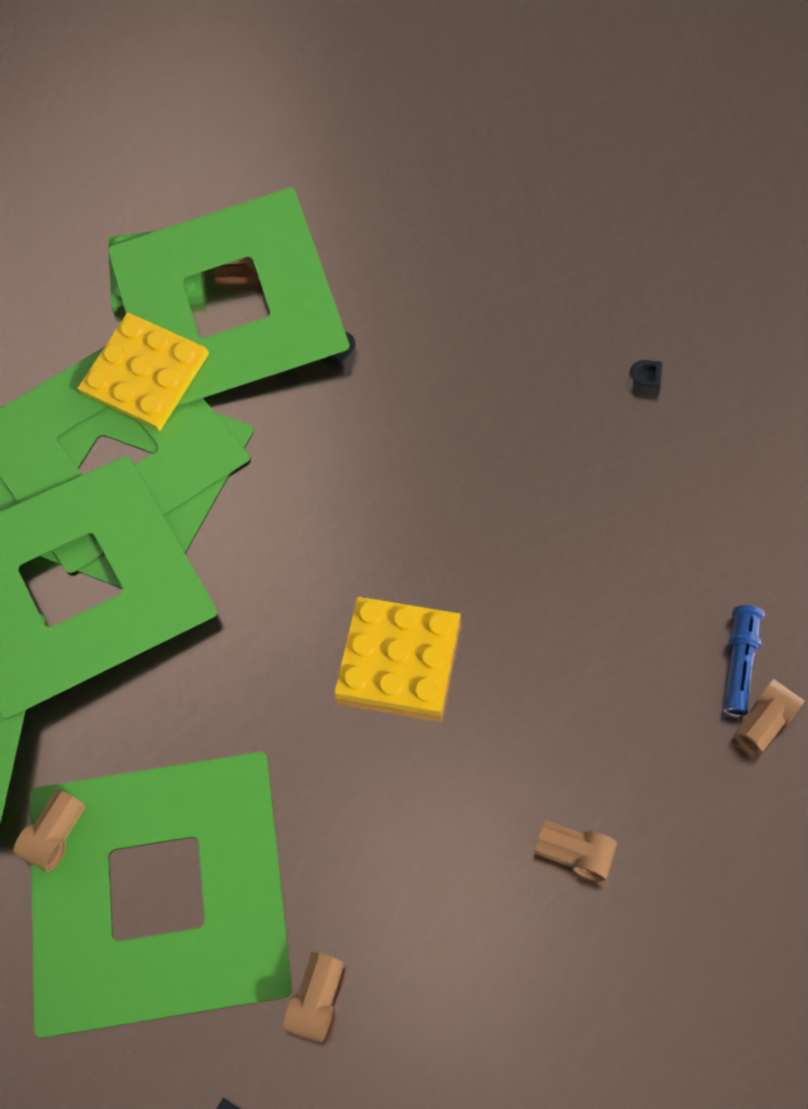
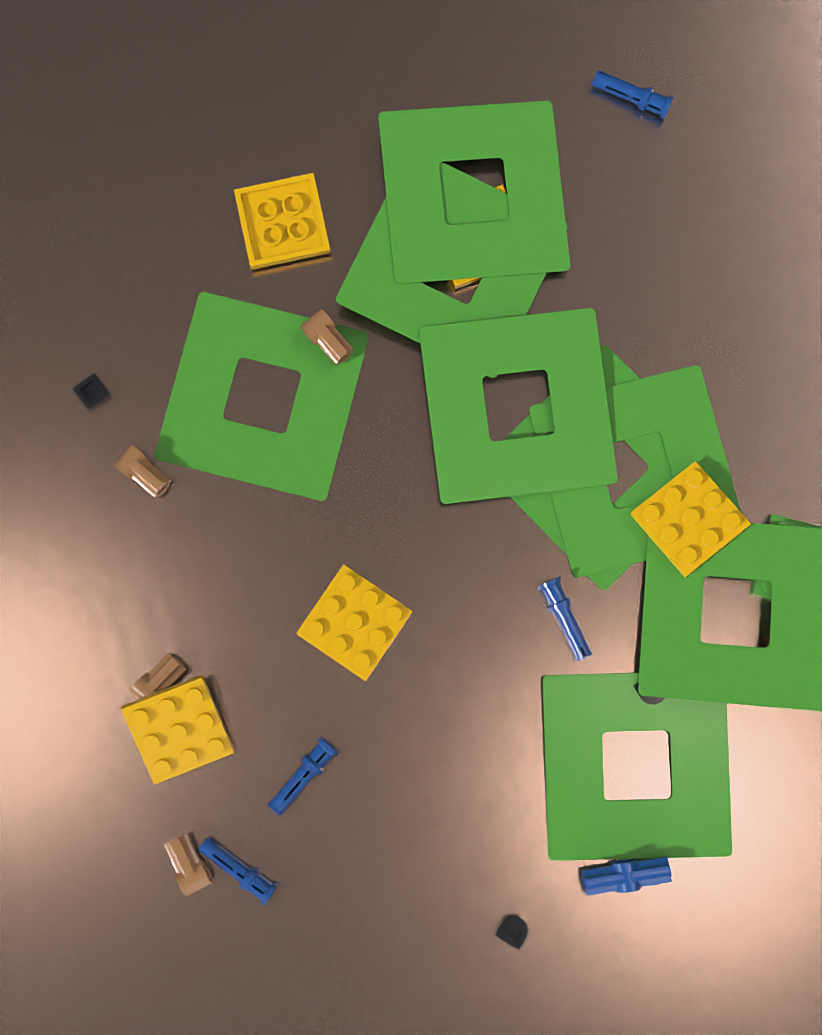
camera: 110 degrees right, 20 degrees up
none -> yellow plate [121,675,234,785]
none -> blue pin [268,736,339,816]
none -> blue pin [538,576,593,661]
none -> bright green piece [543,673,733,861]
none -> blue piece [581,856,672,896]

